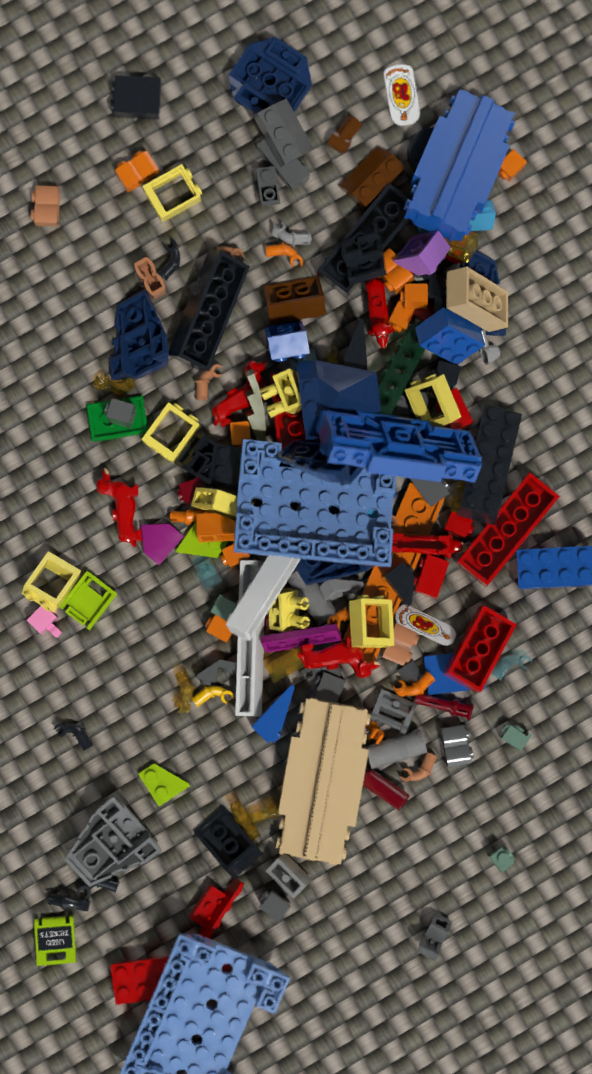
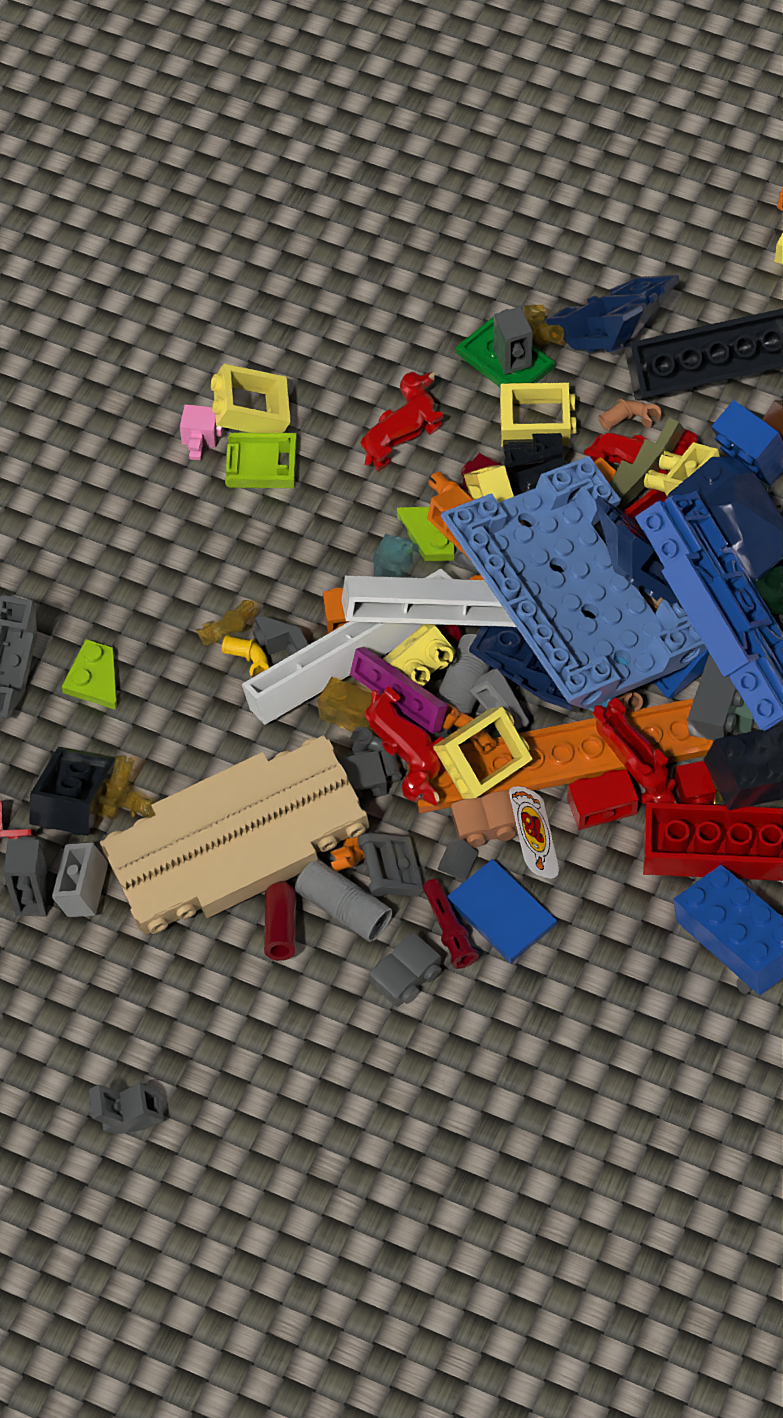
camera: 60 degrees right, 25 degrees down
nougat brick [31,185,60,227] -> none
black piece [54,723,94,751] -> none
nougat brick [134,257,166,300] -> none
magenta slope [140,522,184,565] -> none
black piece [158,239,181,281] -> none
orange brick [220,544,251,569] -> none
blue slope [252,685,295,743] -> none
black slope [384,562,415,608] -> none
orange piece [393,671,435,697] -> none
nougat piece [400,752,437,782] -> none
red brick [443,605,517,693] -> none
sand green brick [488,844,515,872] -> none
clear light blue piece [491,655,532,680] -> none
sand green brick [500,723,532,751] -> none

